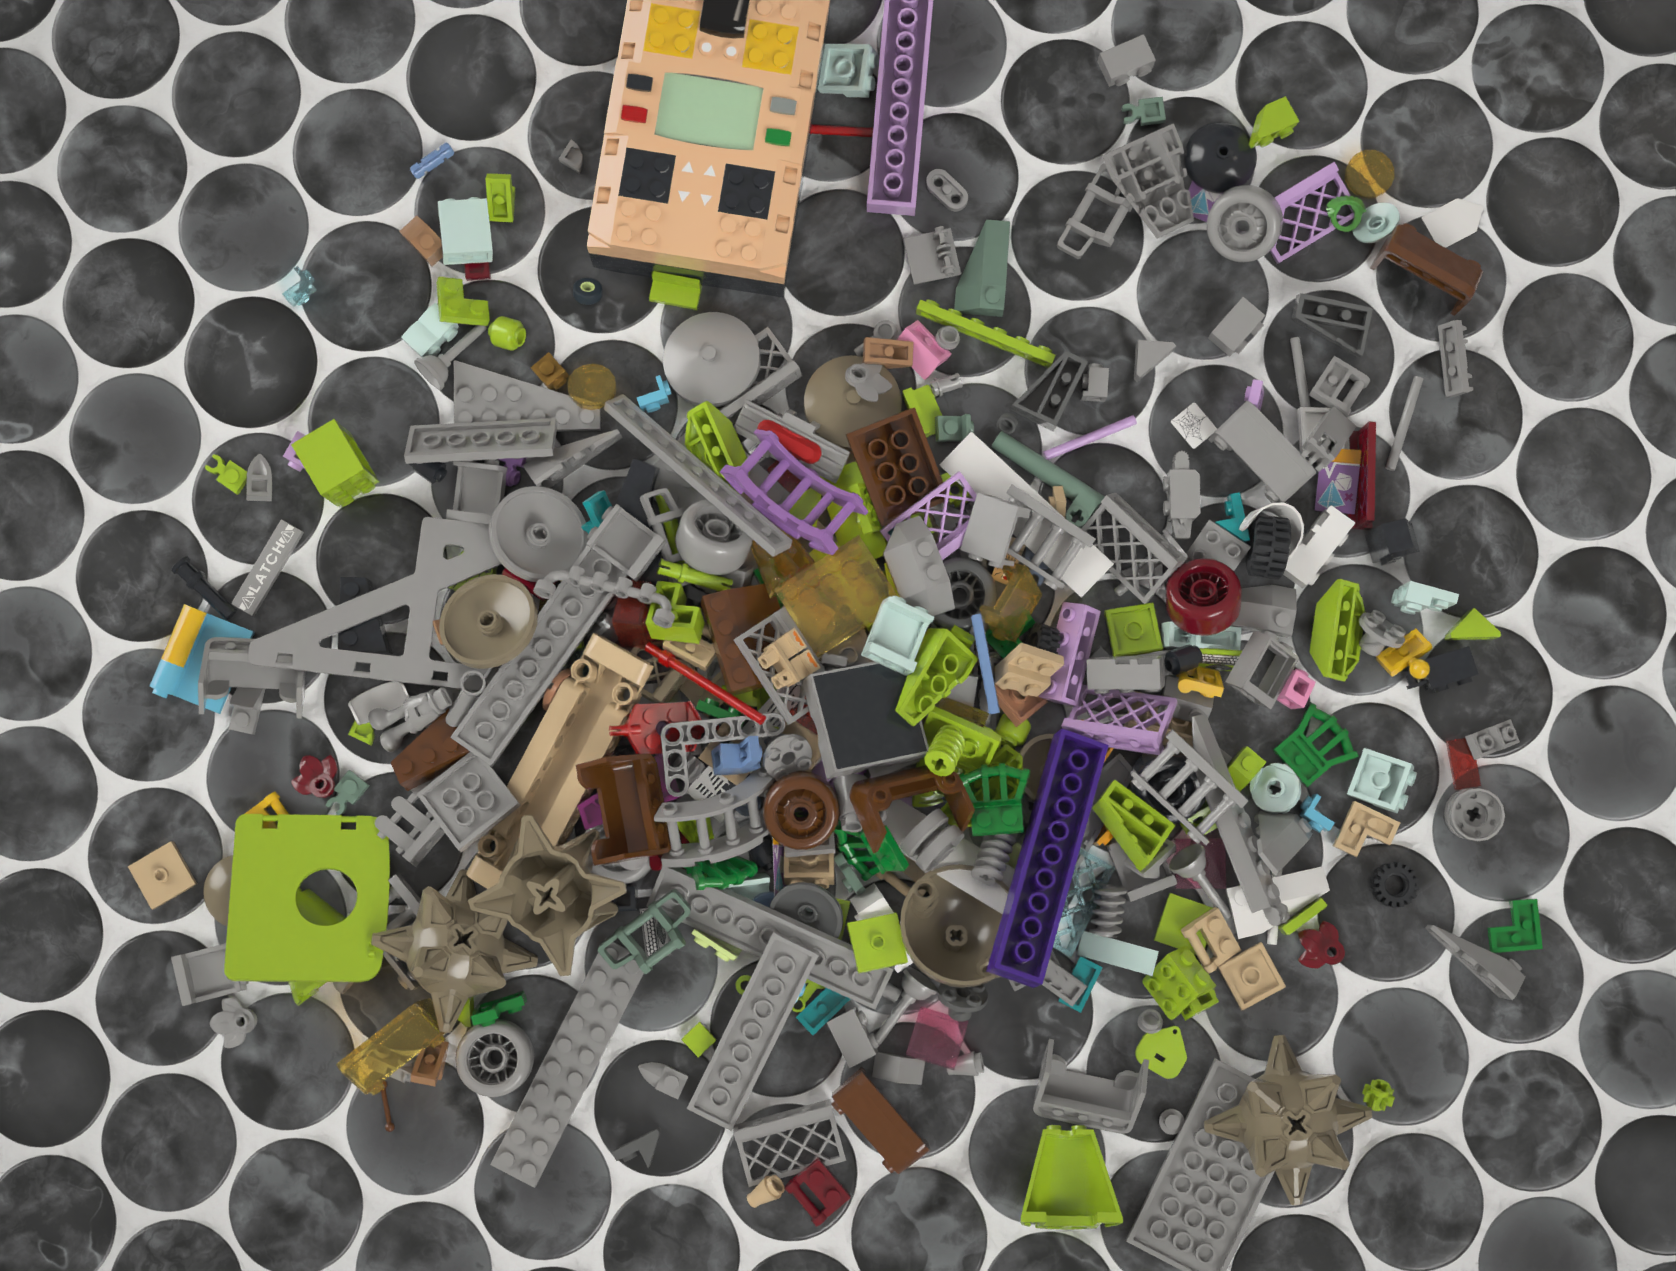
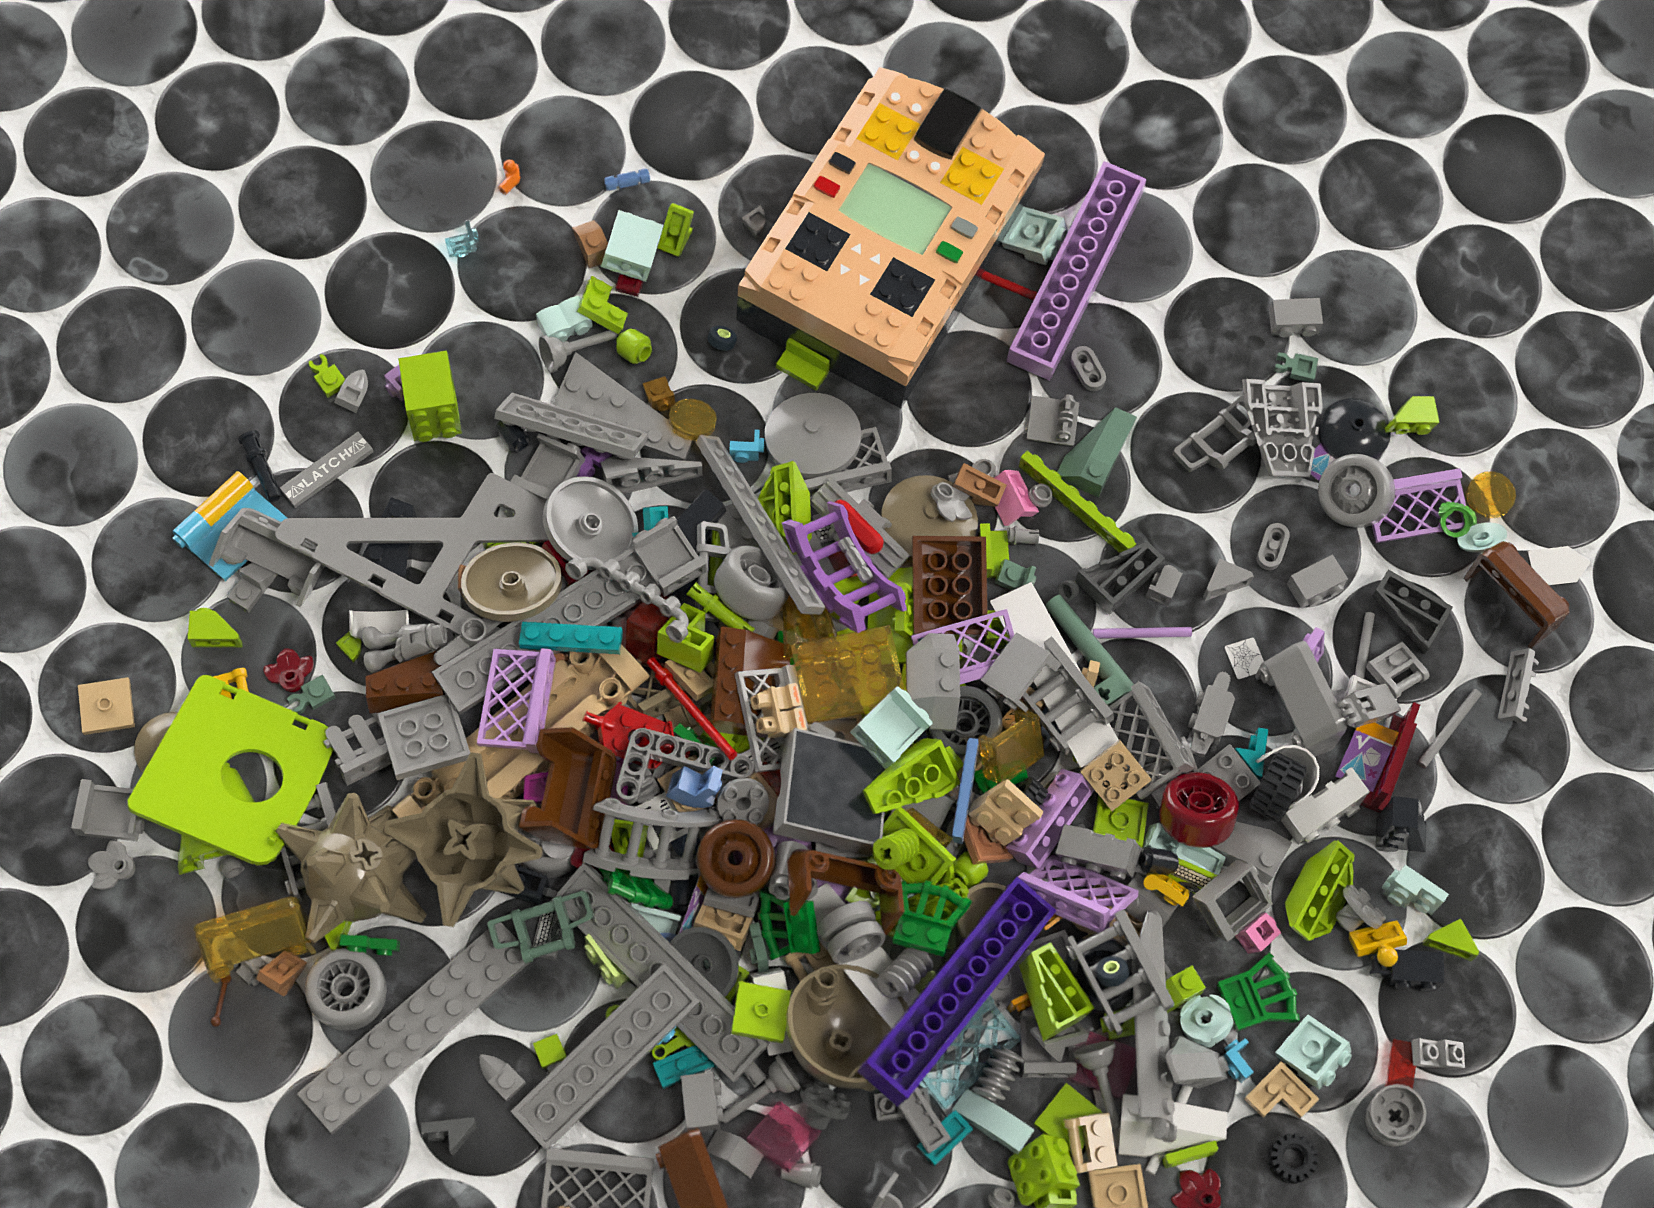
camera: 10 degrees right, 15 degrees down
none -> lime slope [188,608,243,647]
none -> lavender fence [477,649,556,754]
none -> orange arm [498,160,520,195]
none -> teal plate [519,622,623,655]
none -> light grey axle [838,537,873,583]
none -> tan plate [1080,739,1152,811]
none -> black wheel [1096,956,1129,987]
none -> light grey plate [1257,523,1290,570]

